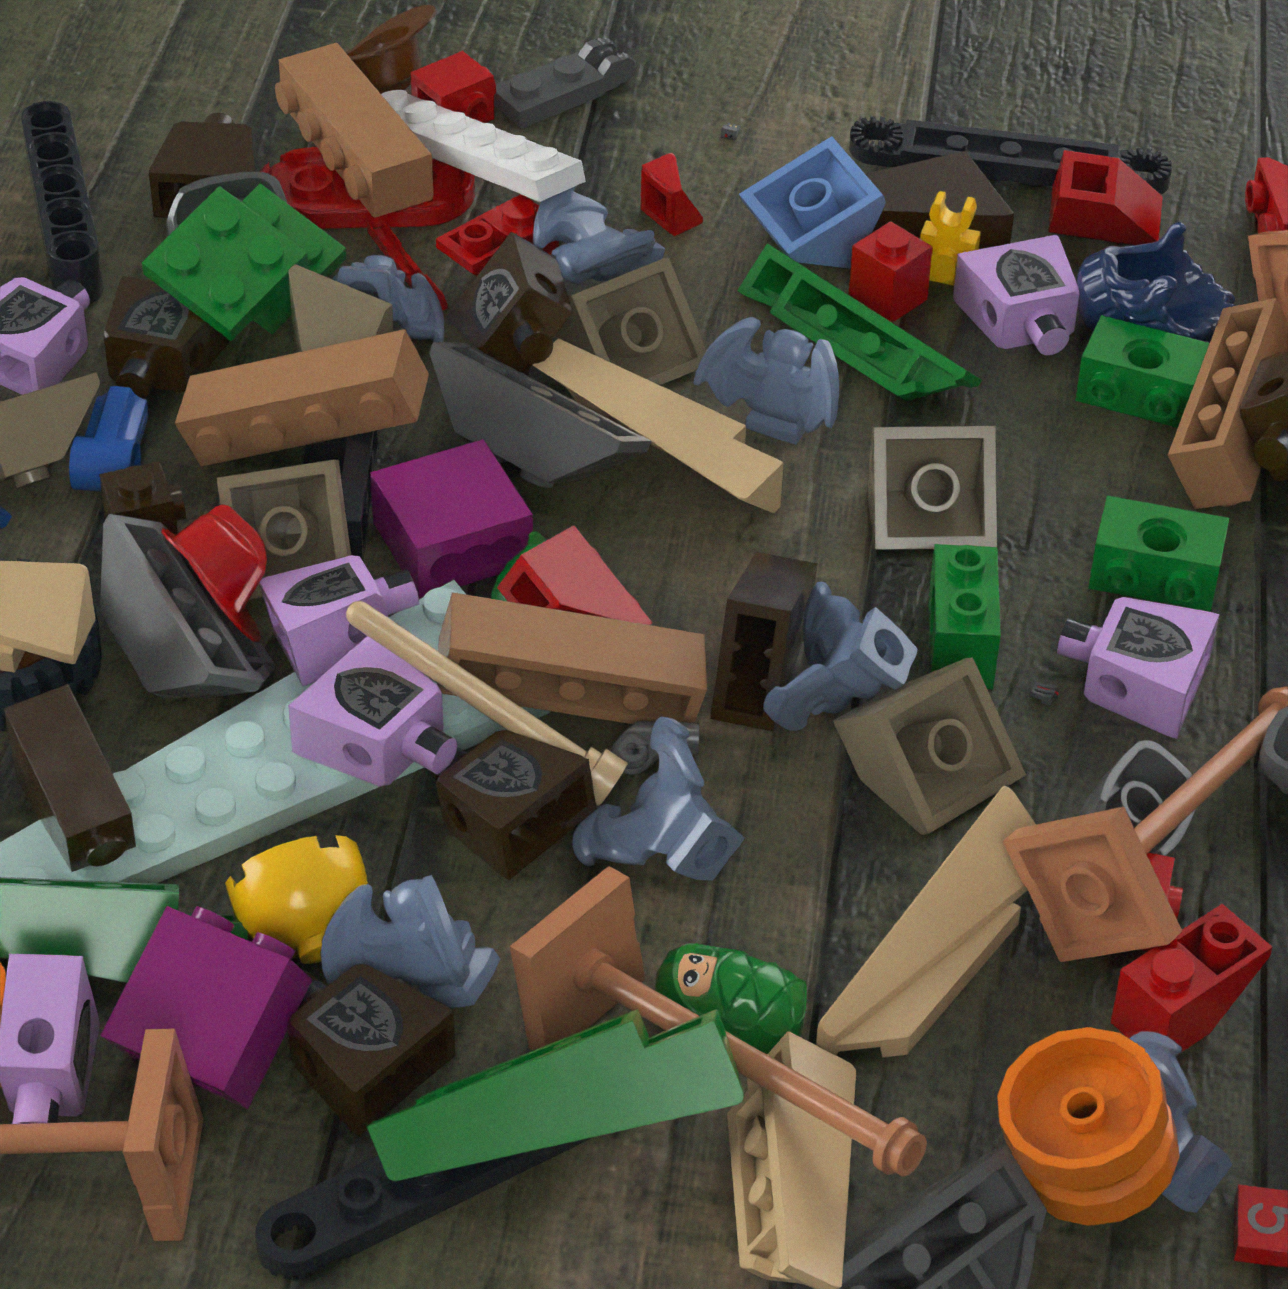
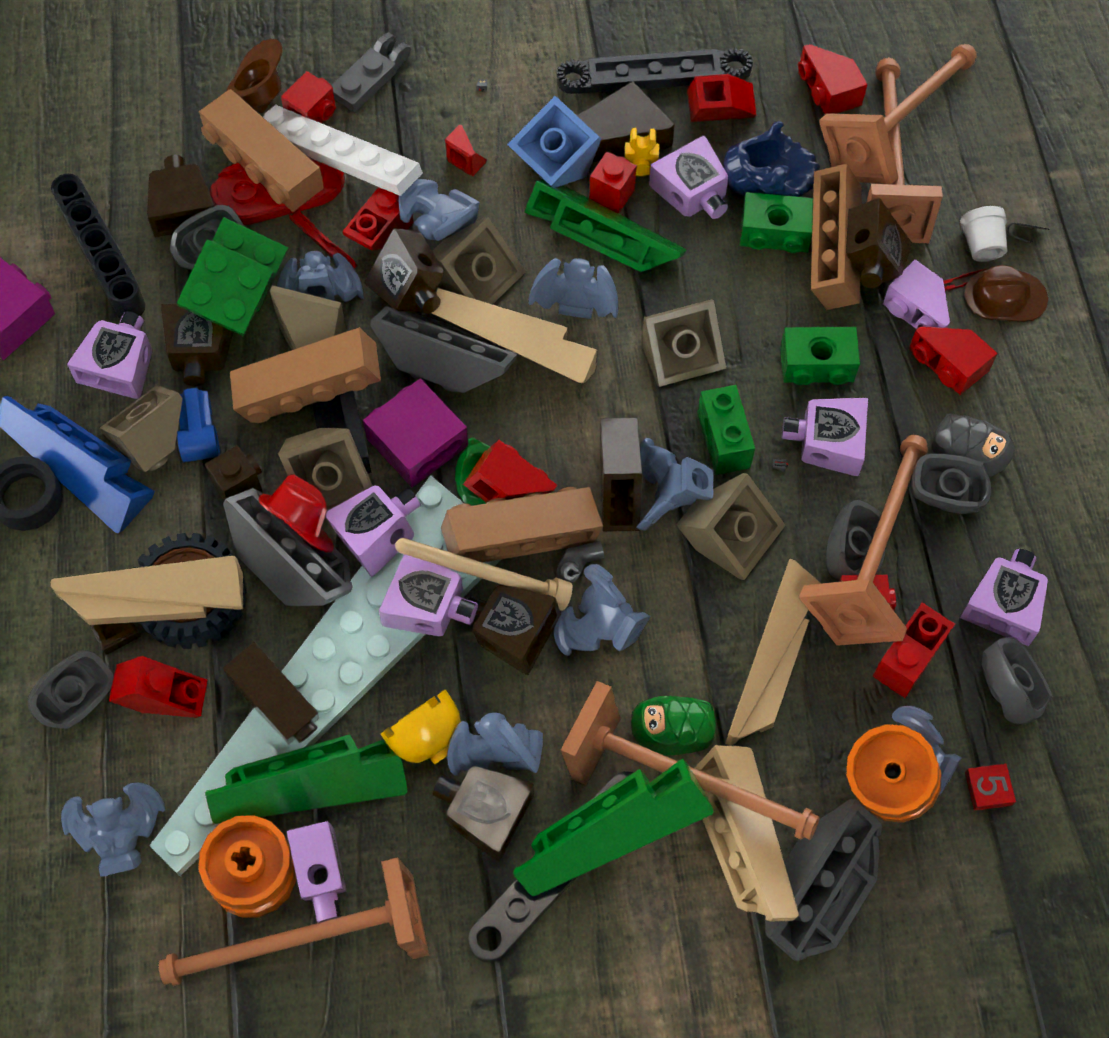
camera: 15 degrees left, 20 degrees up
magenta piece [100,906,312,1109] -> none

